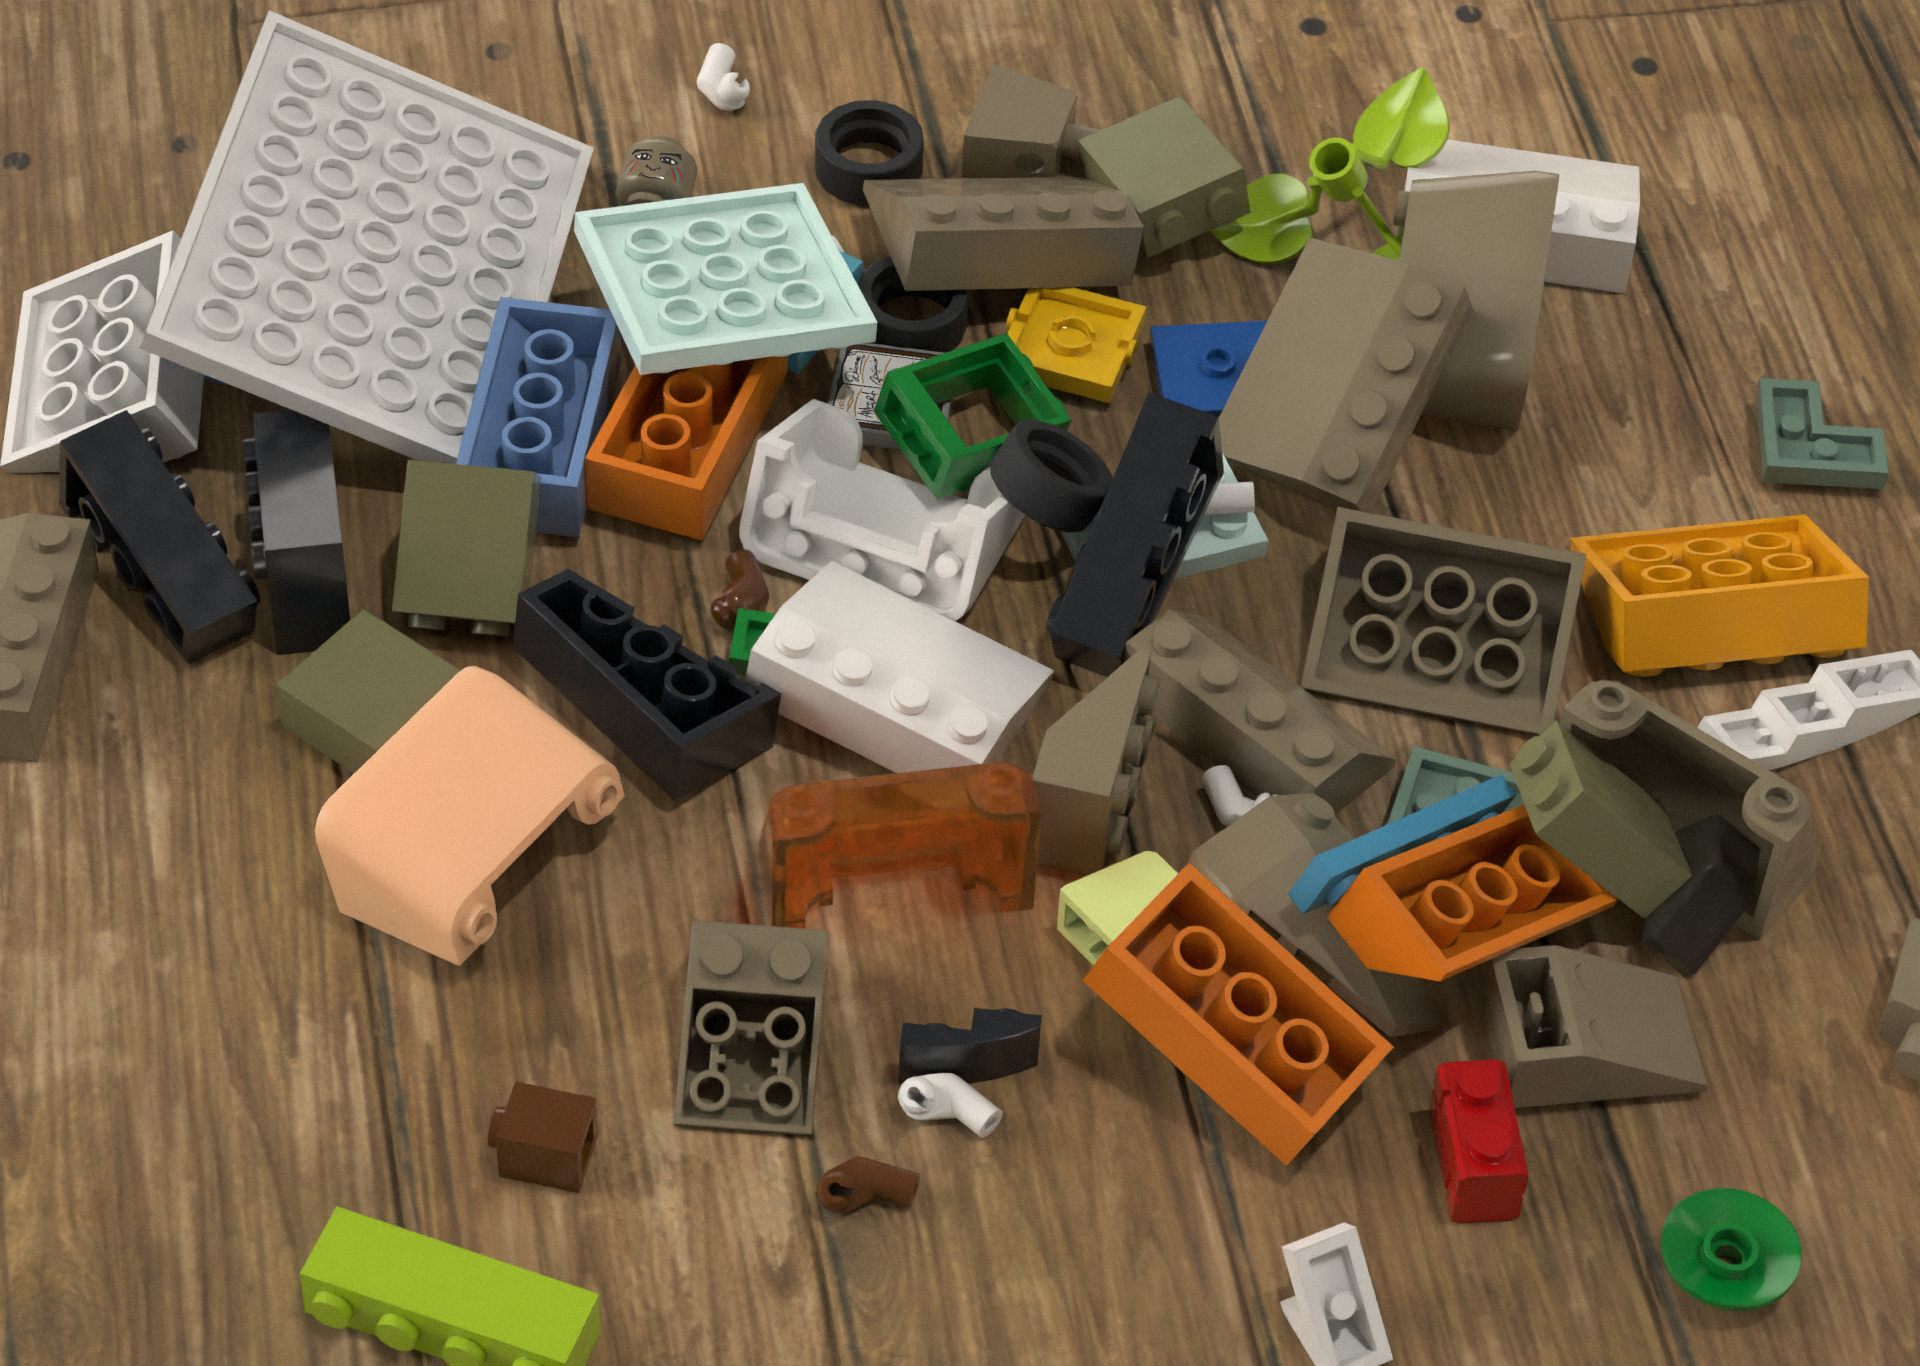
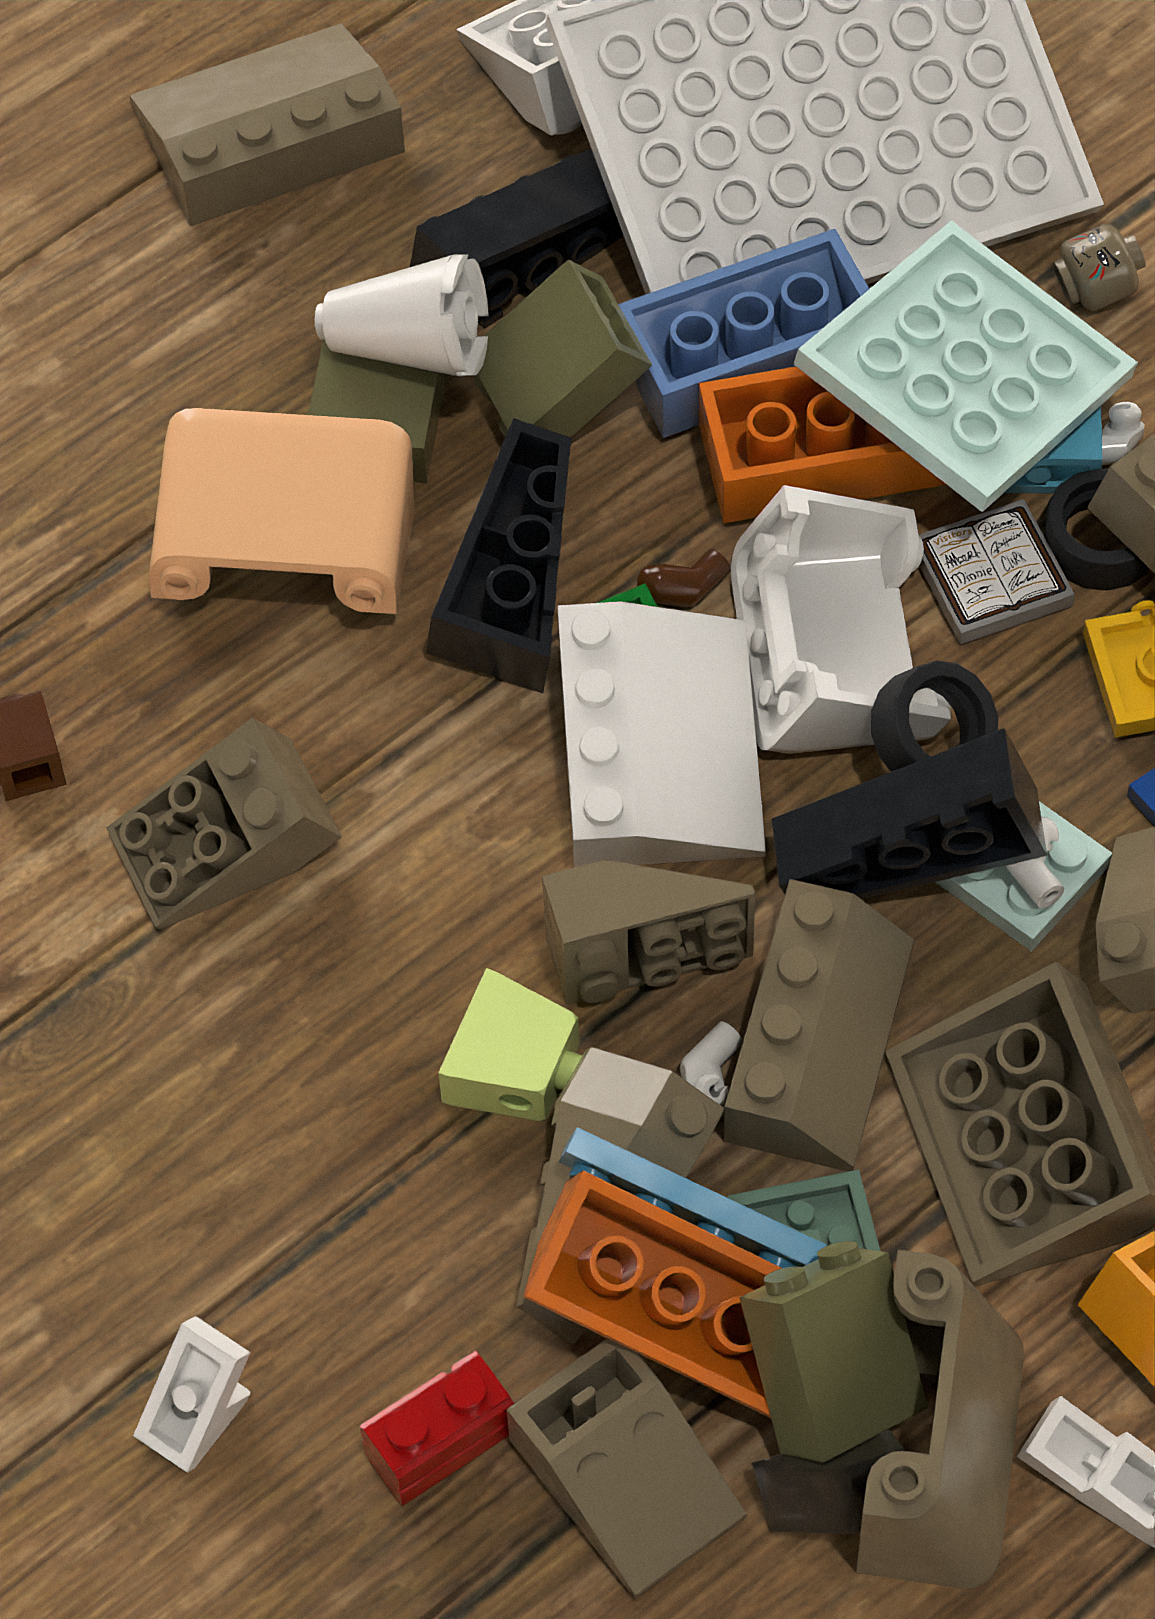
camera: 65 degrees right, 10 degrees up
black wedge [59,410,260,664] -> none
clear orange windscreen [759,762,1041,929] -> none
reddish brown arm [816,1156,920,1213] -> none
green window [873,333,1072,500] -> none
black slope [898,1008,1042,1084] -> none
white arm [898,1073,1003,1138] -> none
orange brick [1083,863,1394,1166] -> none
none -> white cone [315,254,488,377]

